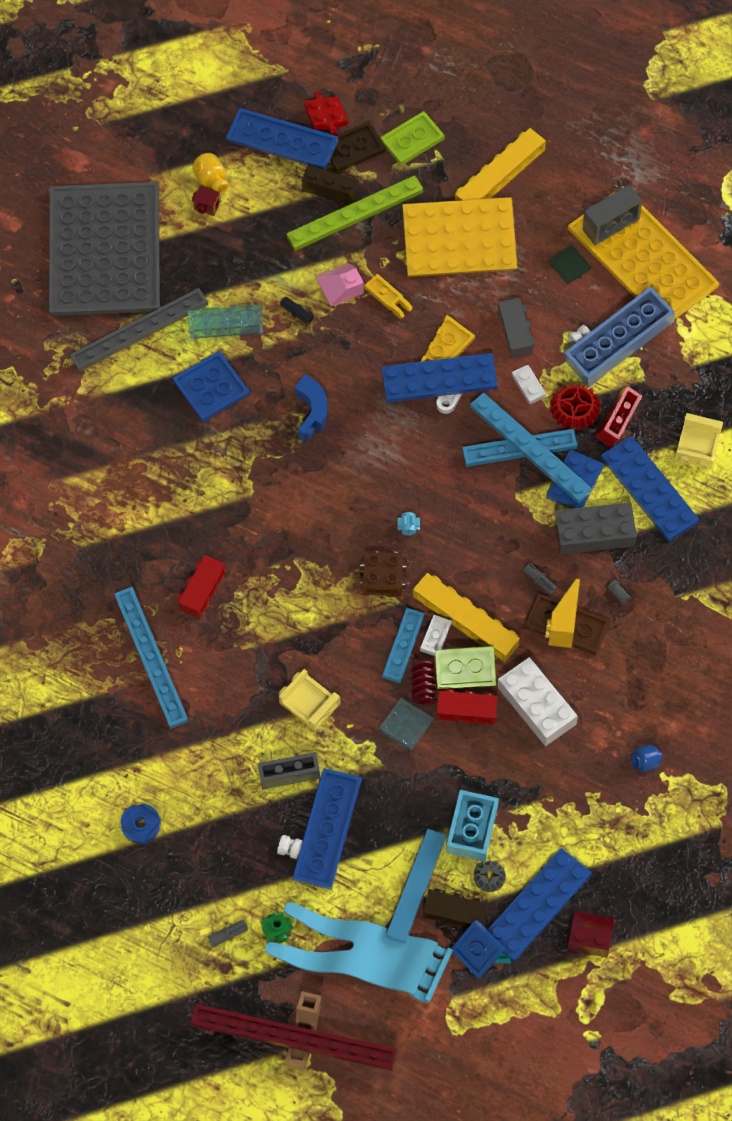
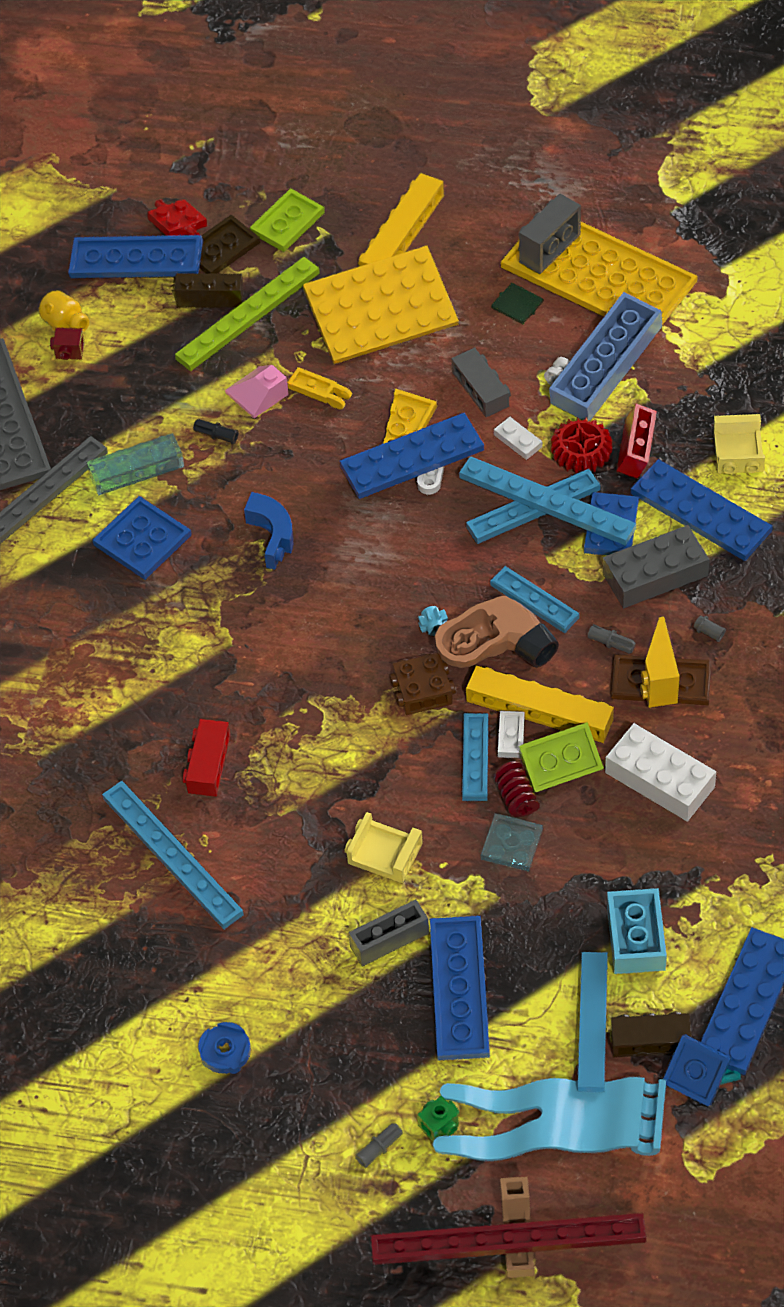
camera: 15 degrees left, 10 degrees down
white wheel [277,835,303,859] -> none
red brick [437,689,498,725] -> none
dark grey gear [474,860,506,892] -> none
none -> nougat piece [435,596,559,668]
none -> dark azure tile [490,566,579,633]

